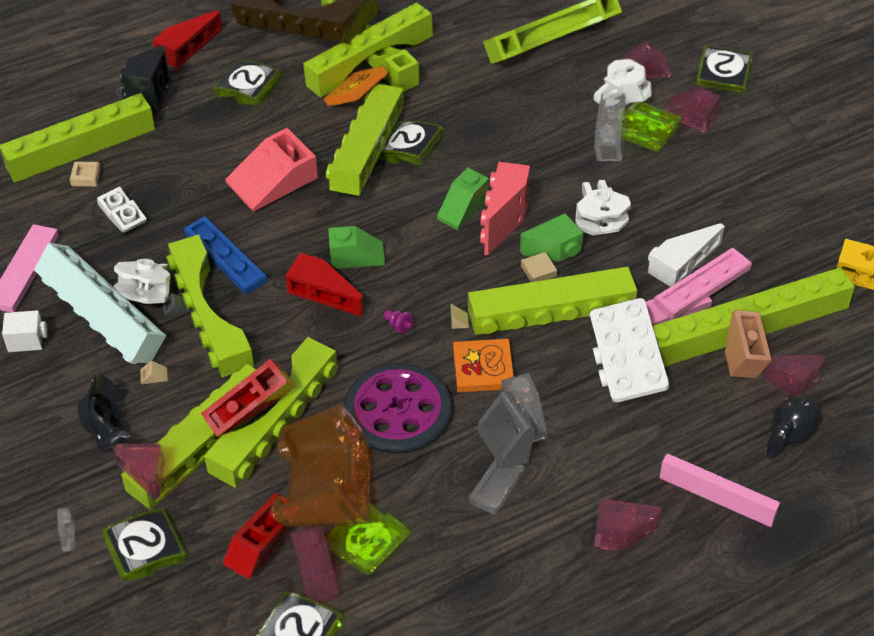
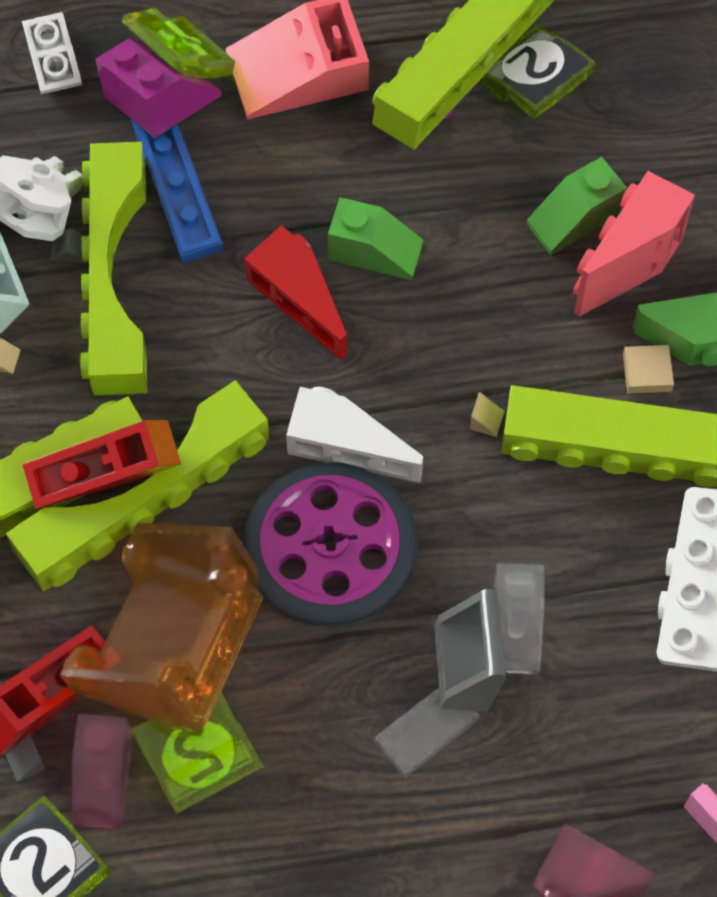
camera: 20 degrees right, 15 degrees up
magenta hair [383,310,413,334] -> none
orange tile [453,339,514,392] -> none
none -> dark grey piece [6,734,45,782]
none -> magenta slope [96,38,221,138]
none -> clear neon green slope [122,8,236,78]
none -> white slope [286,387,423,483]

